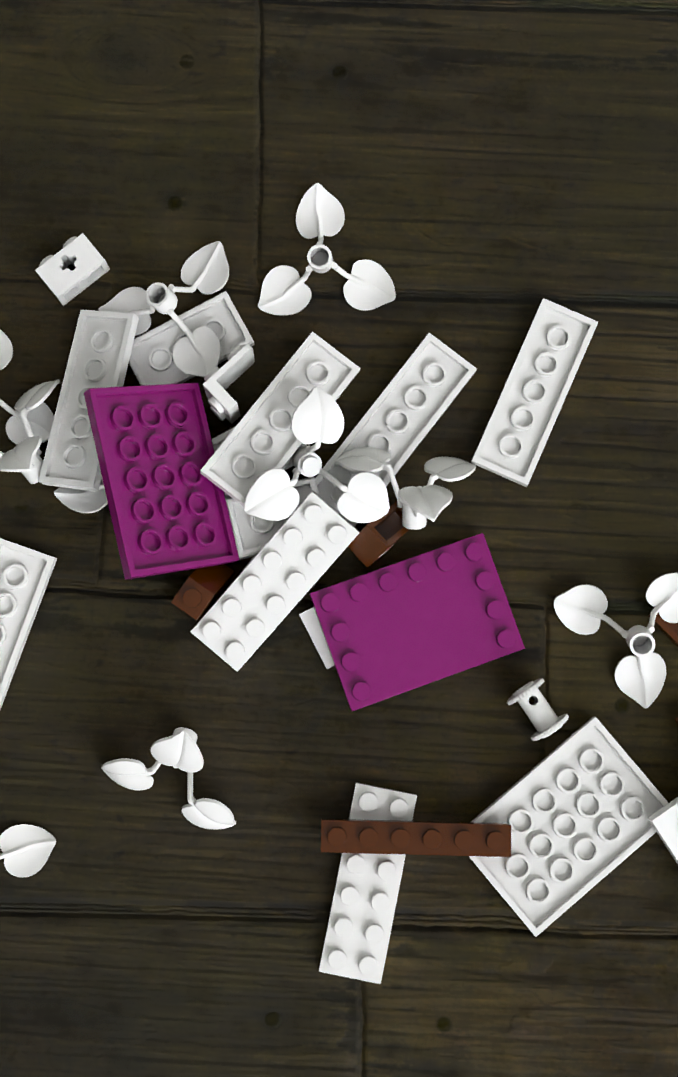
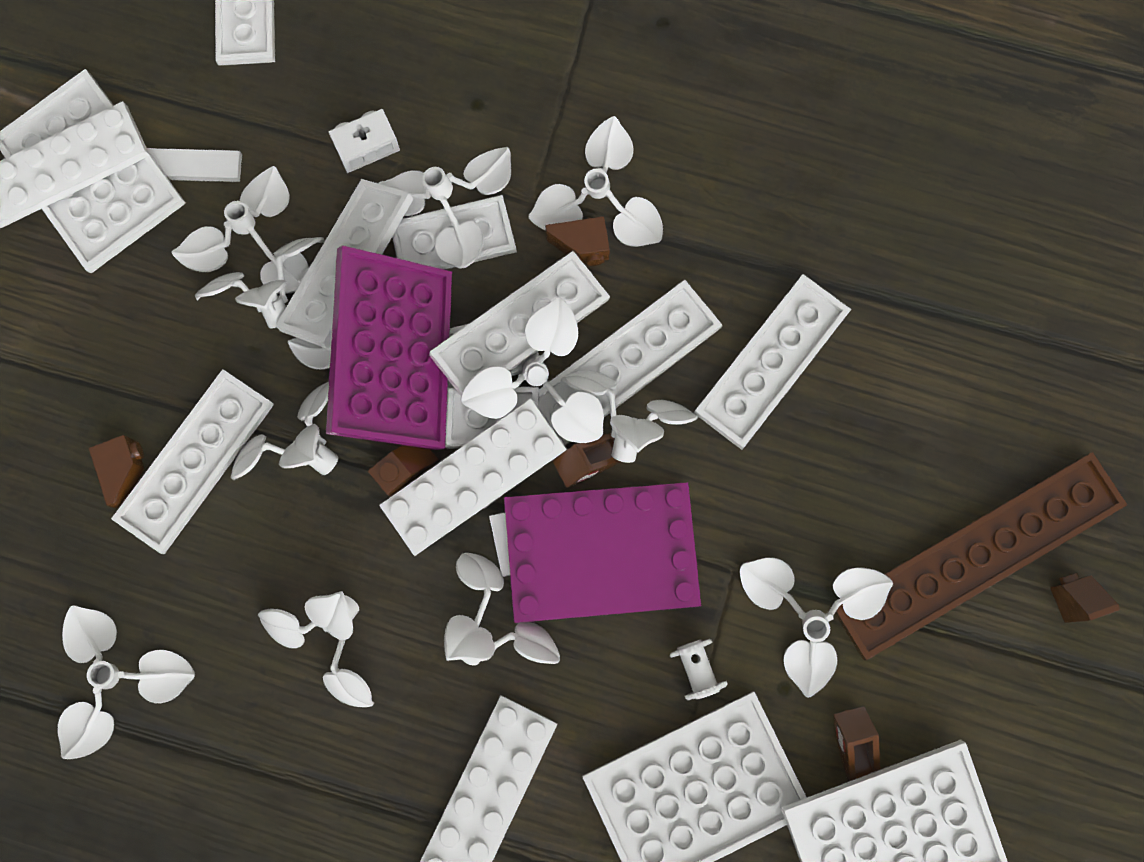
camera: 20 degrees right, 5 degrees down
white bracket [203,344,255,424] -> none
reddish brown plate [321,819,511,857] -> none
none -> white plant [231,382,338,480]
none -> white plant [444,553,560,665]
none -> reddish brown slope [545,216,610,266]

